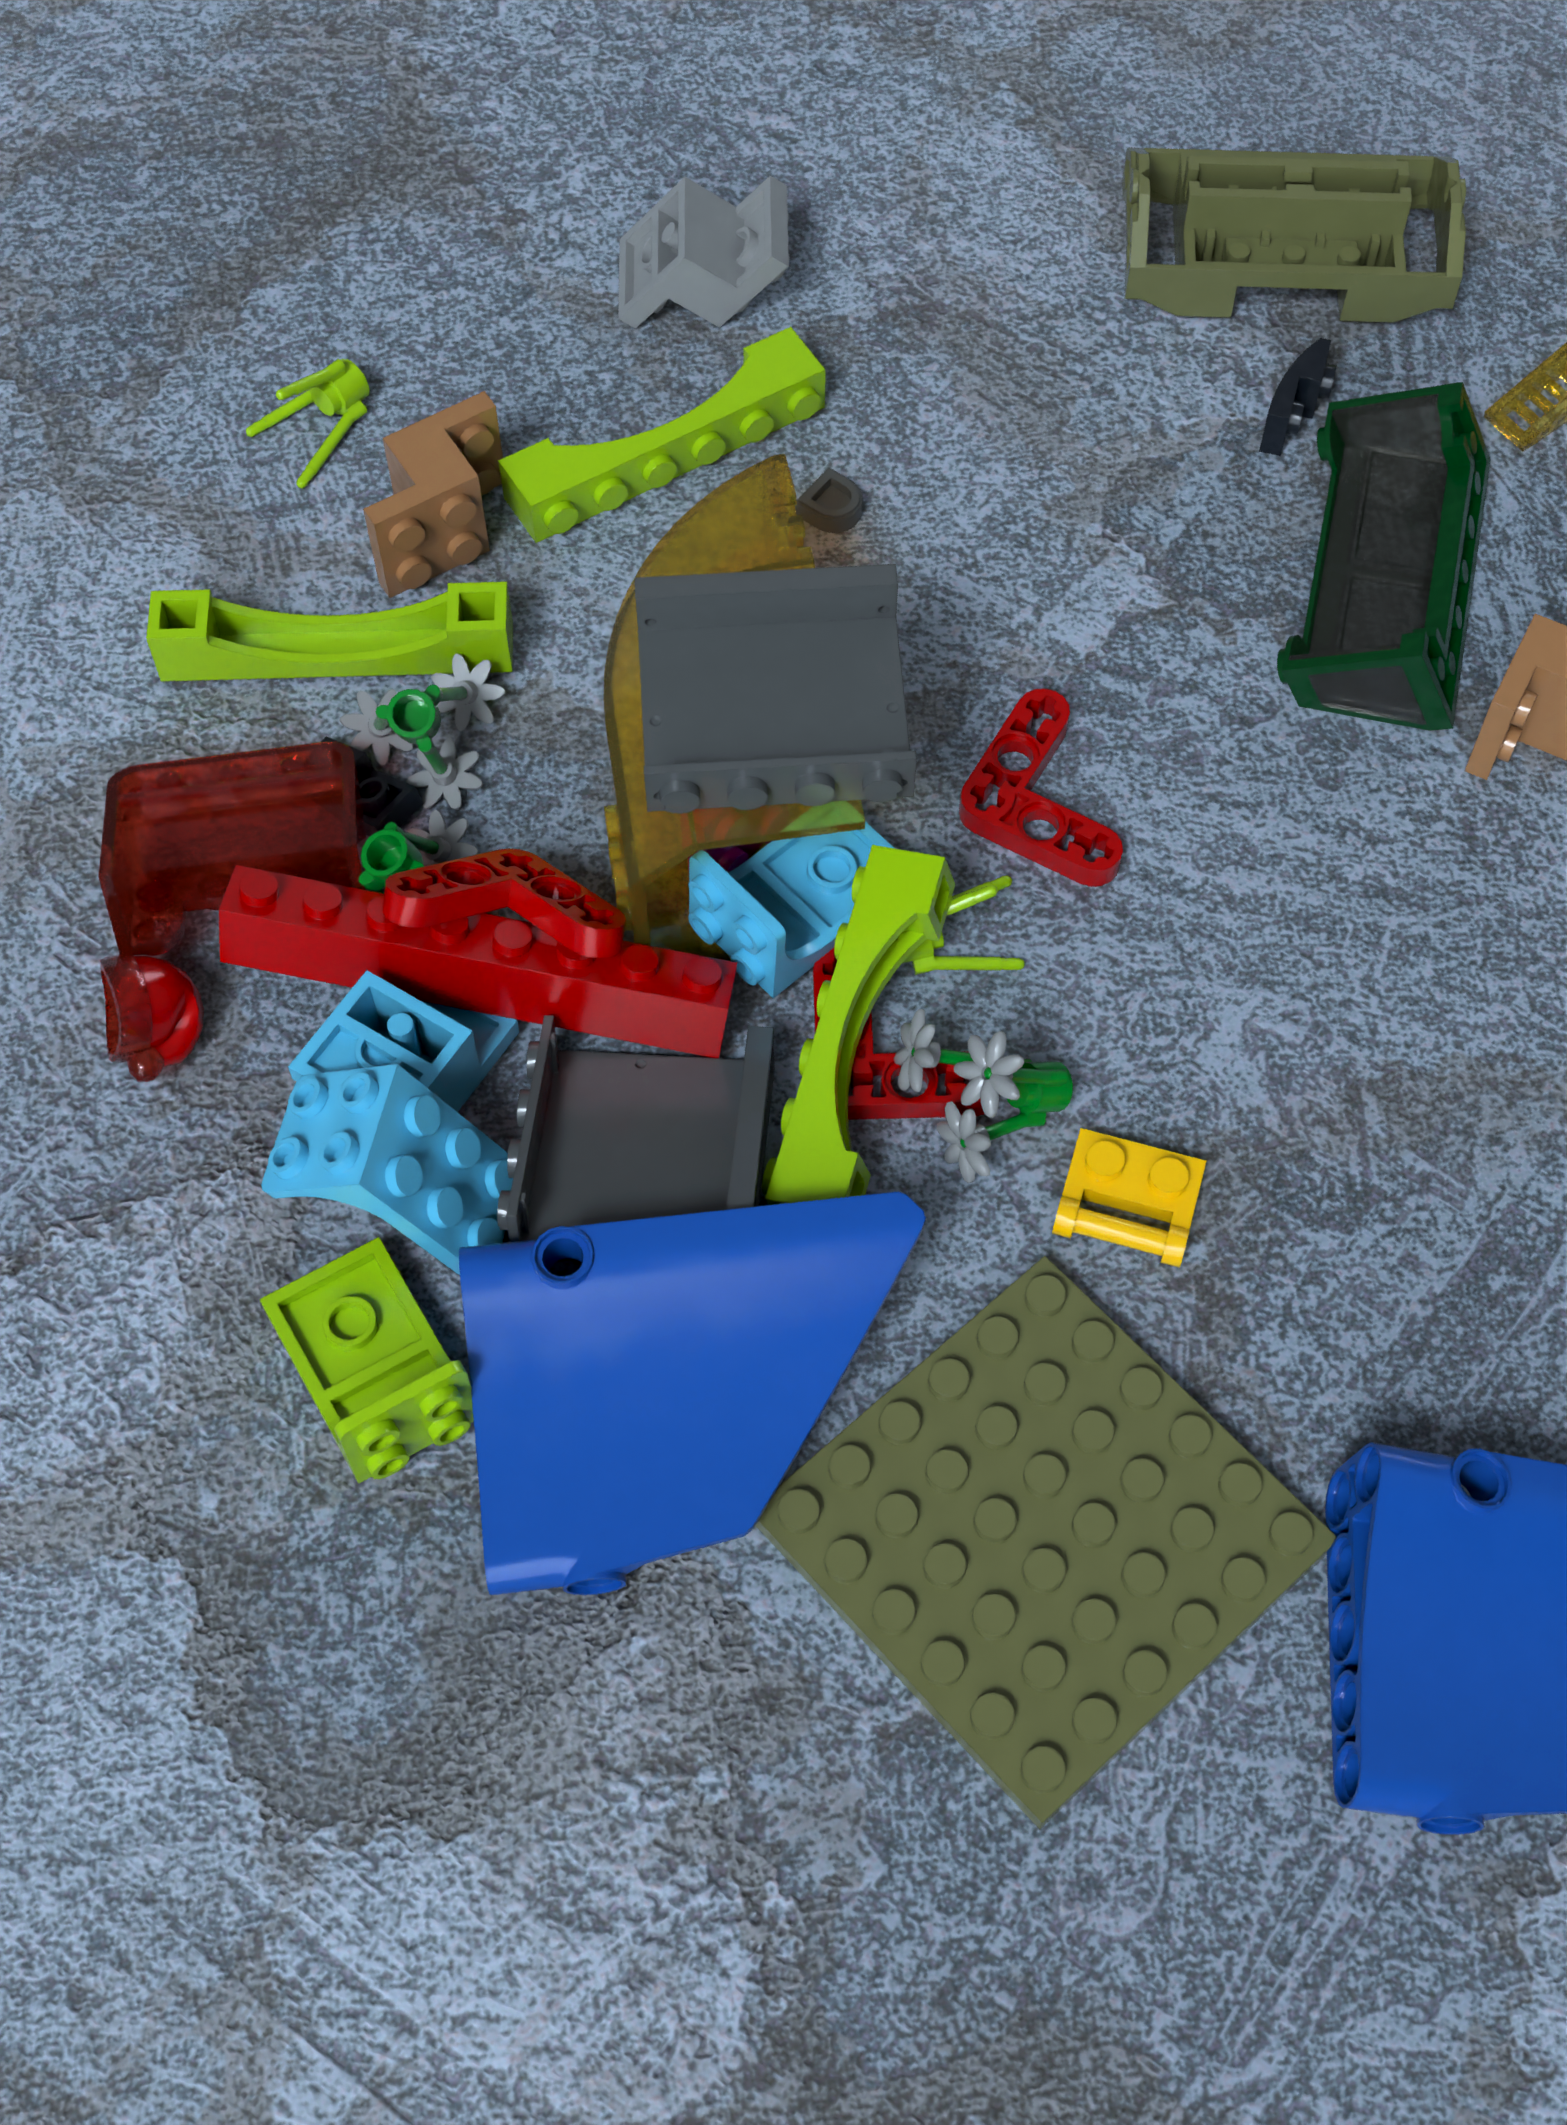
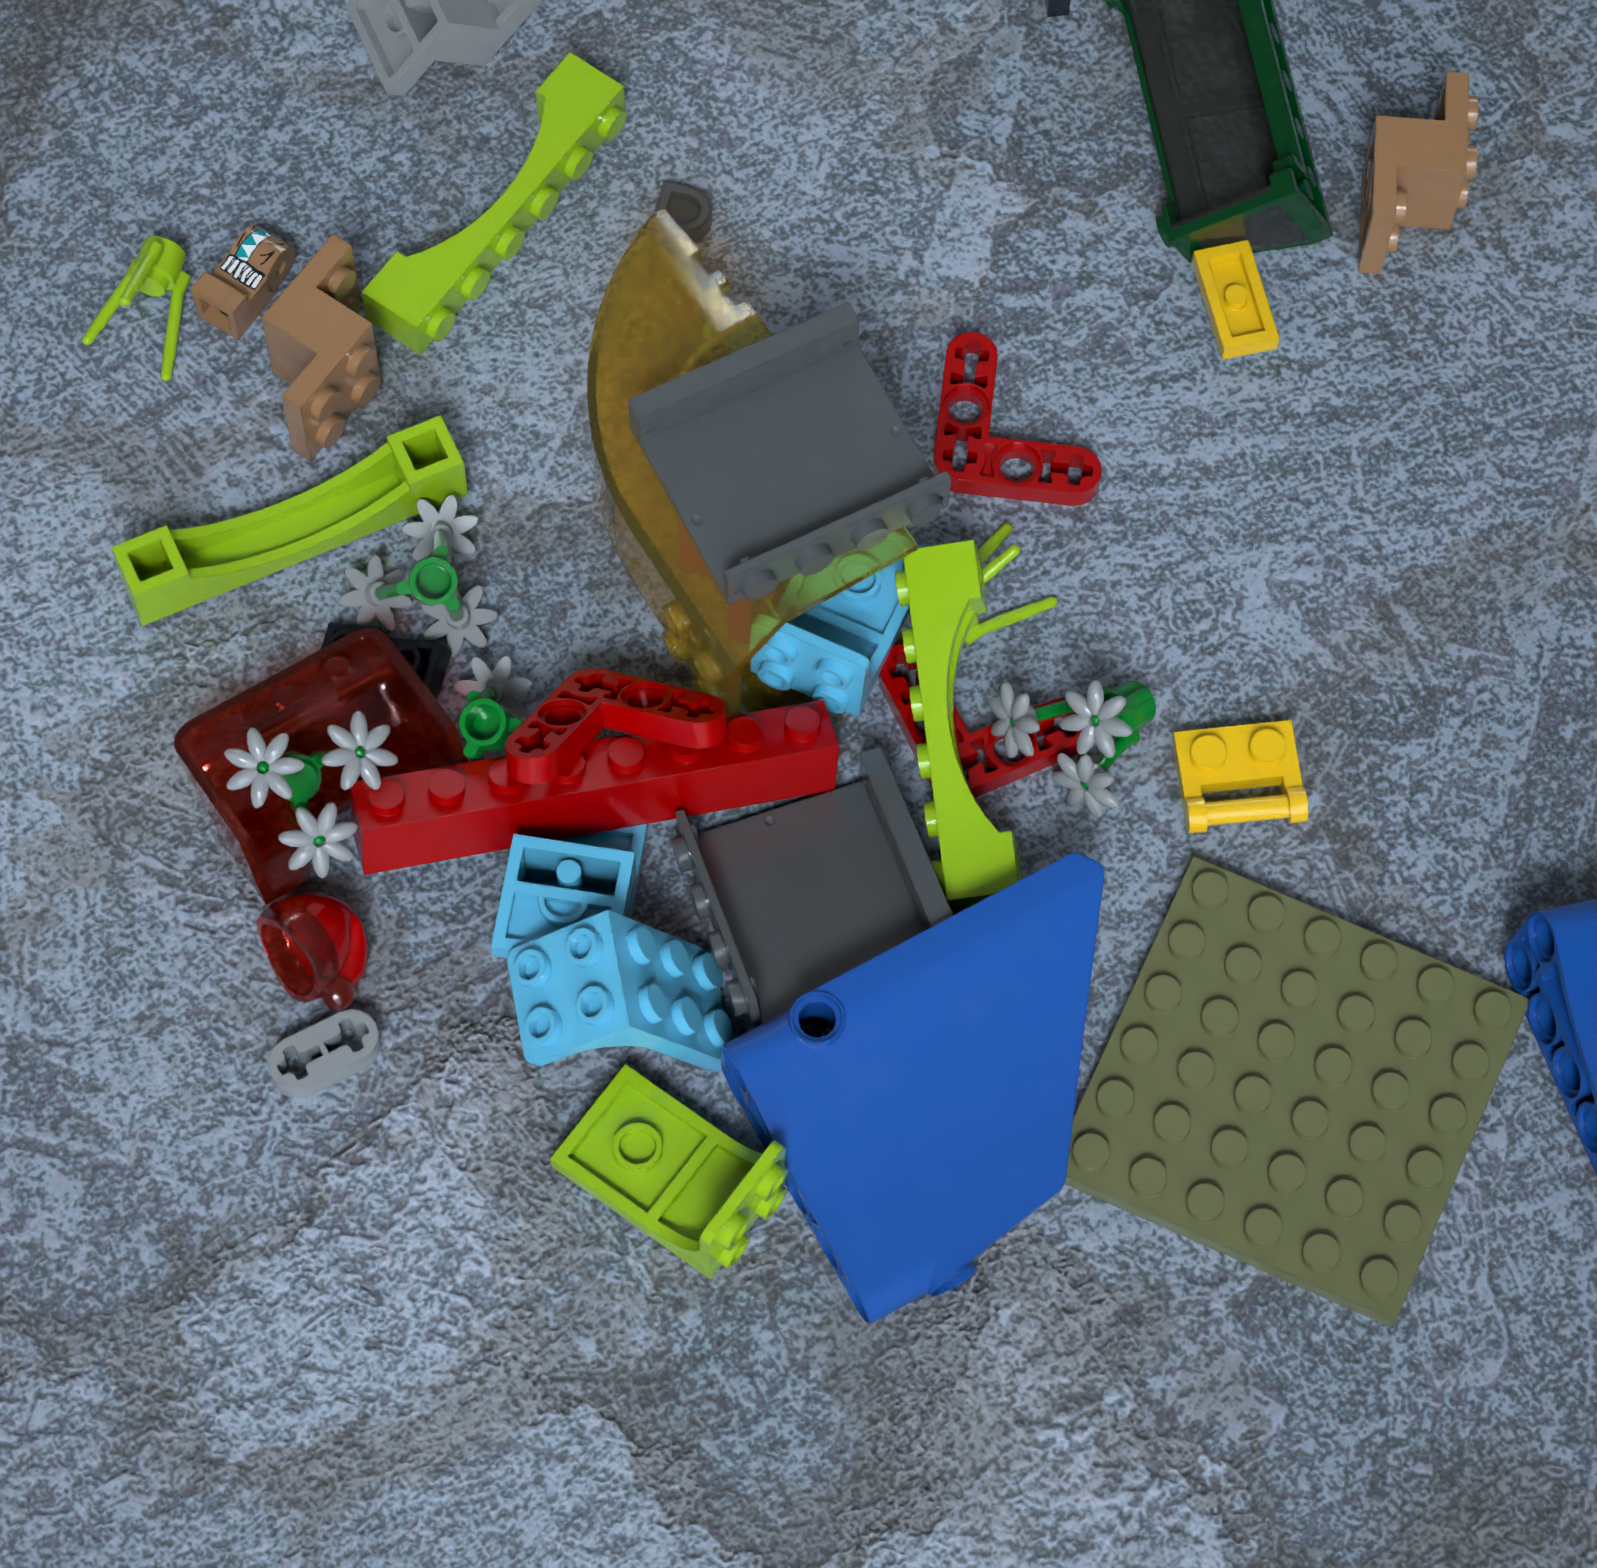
camera: 25 degrees left, 5 degrees up
none -> medium nougat leg [191,225,296,340]
none -> light grey plant [224,711,398,878]
none -> light grey beam [268,1009,381,1099]
none -> yellow plate [1191,240,1279,360]

